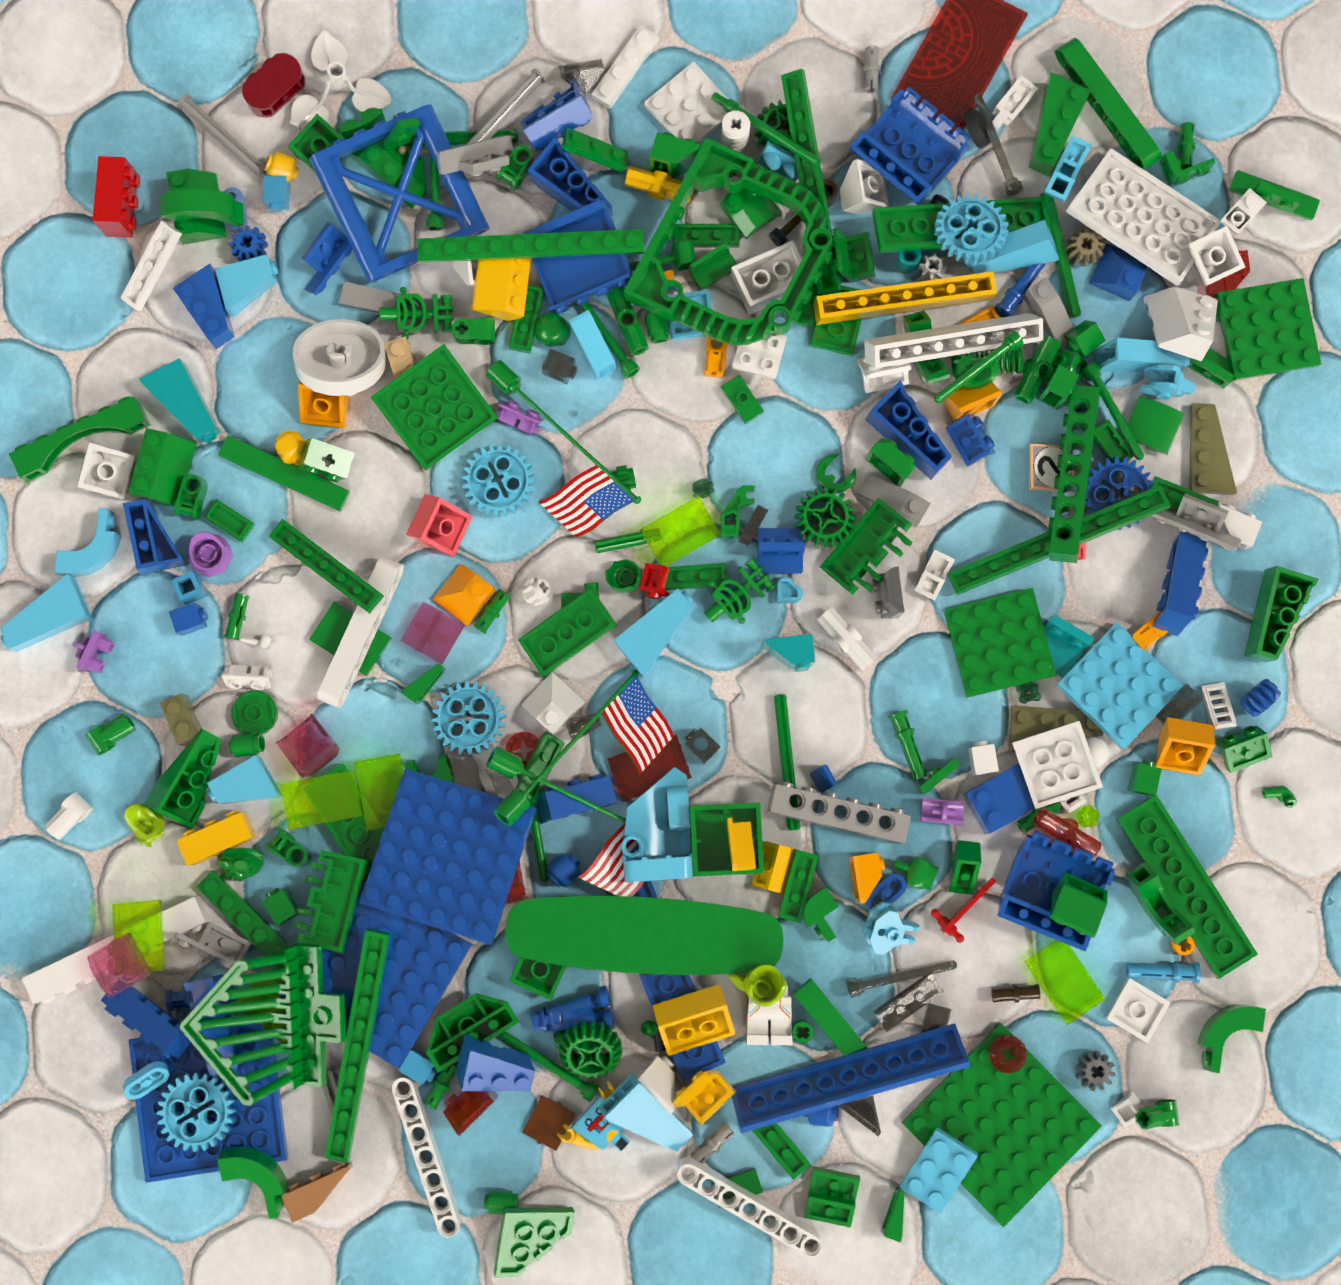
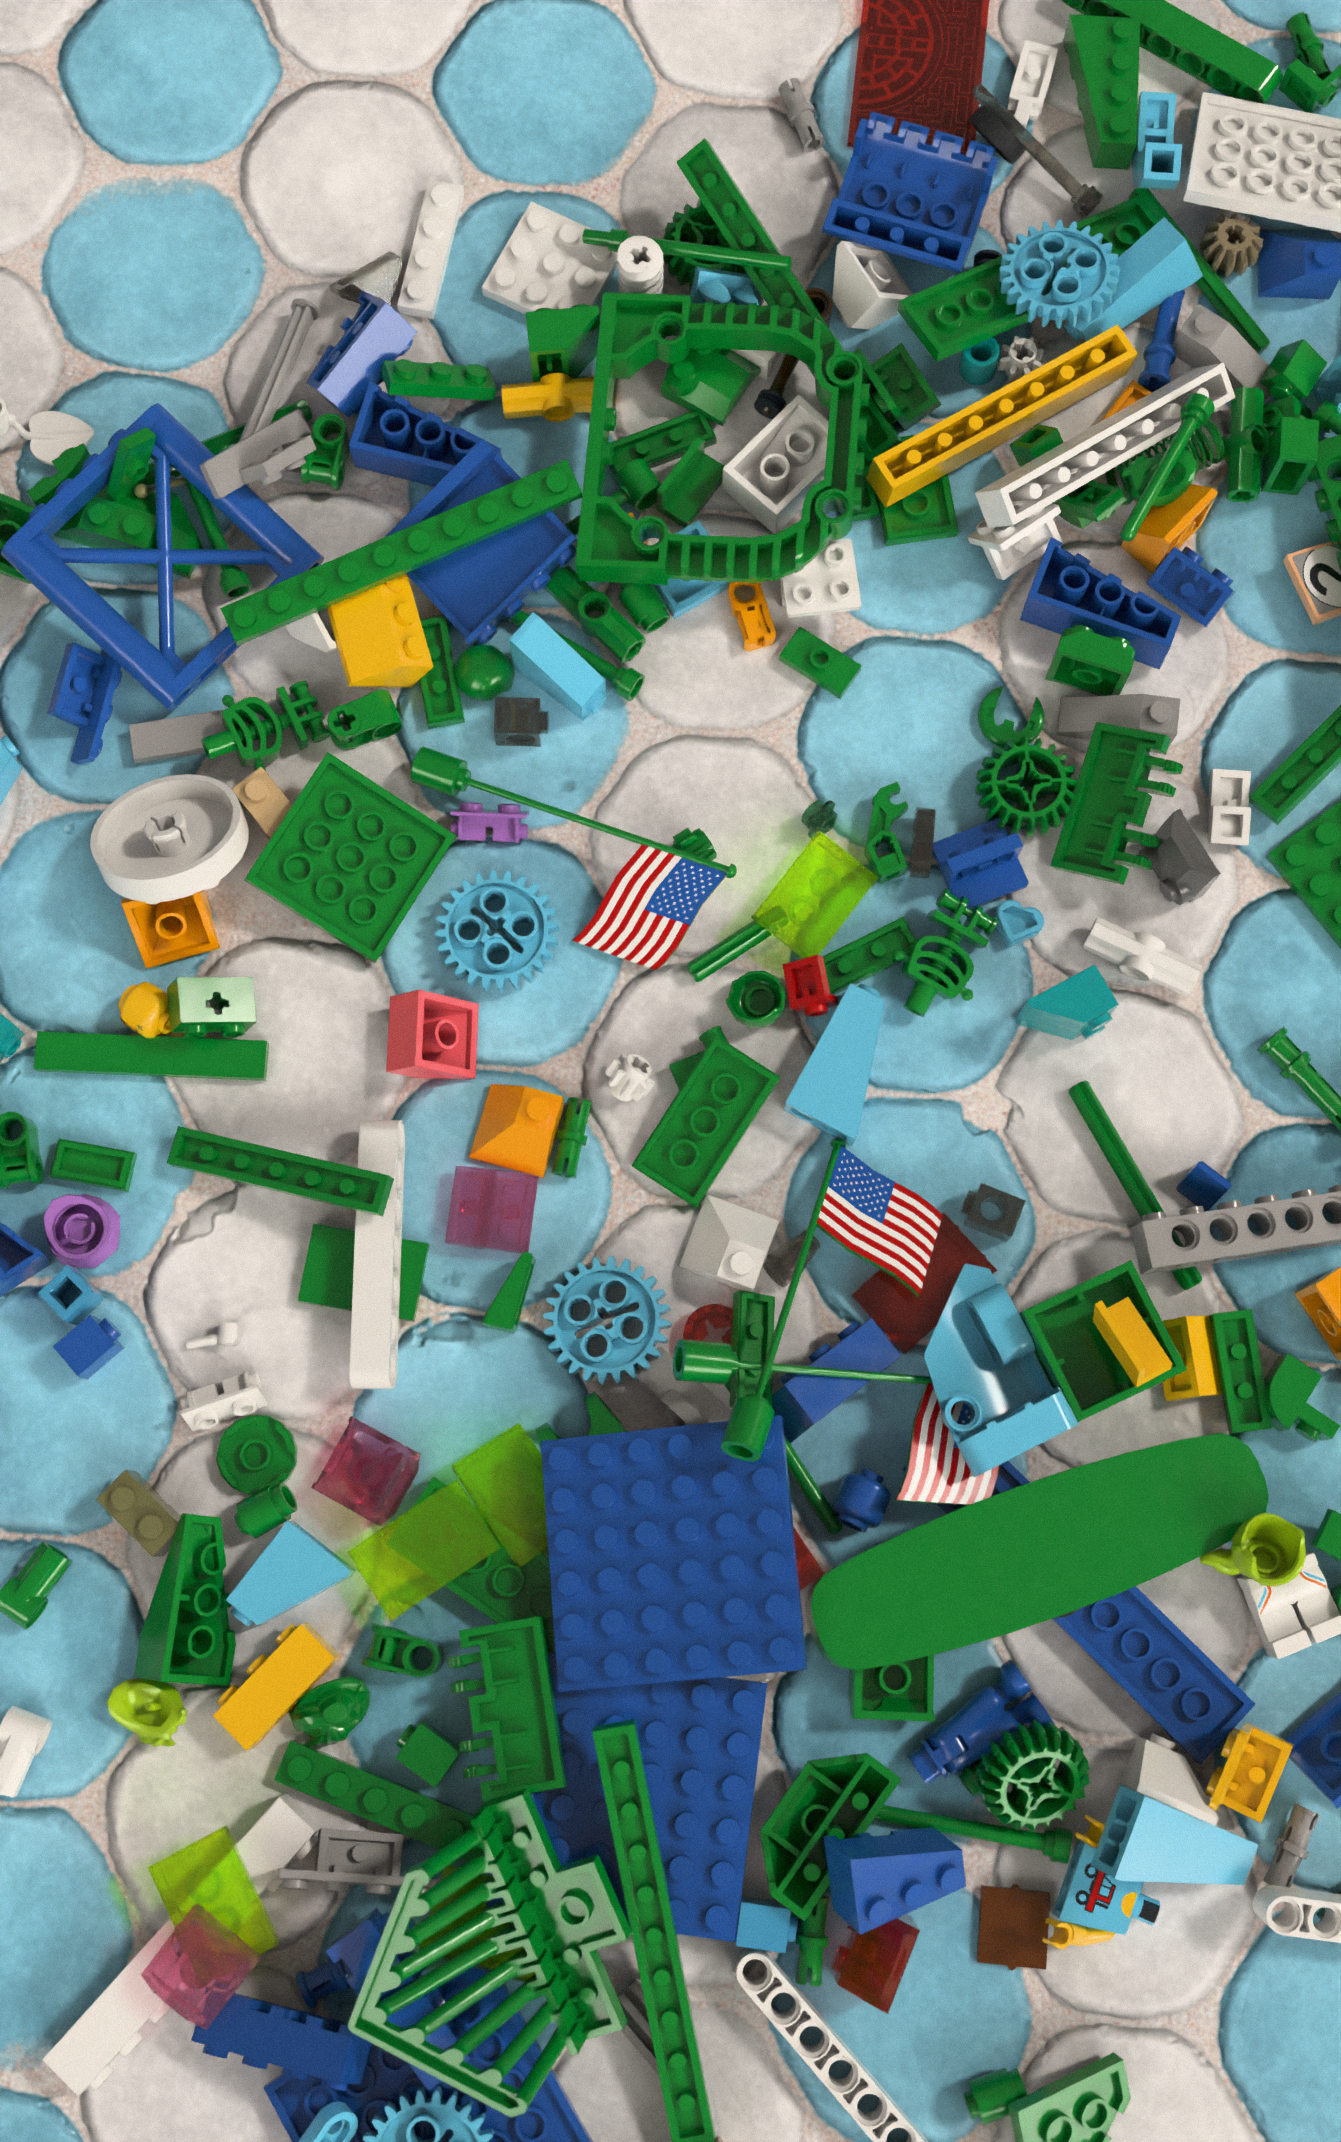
camera: 20 degrees left, 5 degrees down
green pin [224,593,250,640] -> none
arm [640,1020,666,1052] -> none
yellow slope [652,984,736,1056] -> none

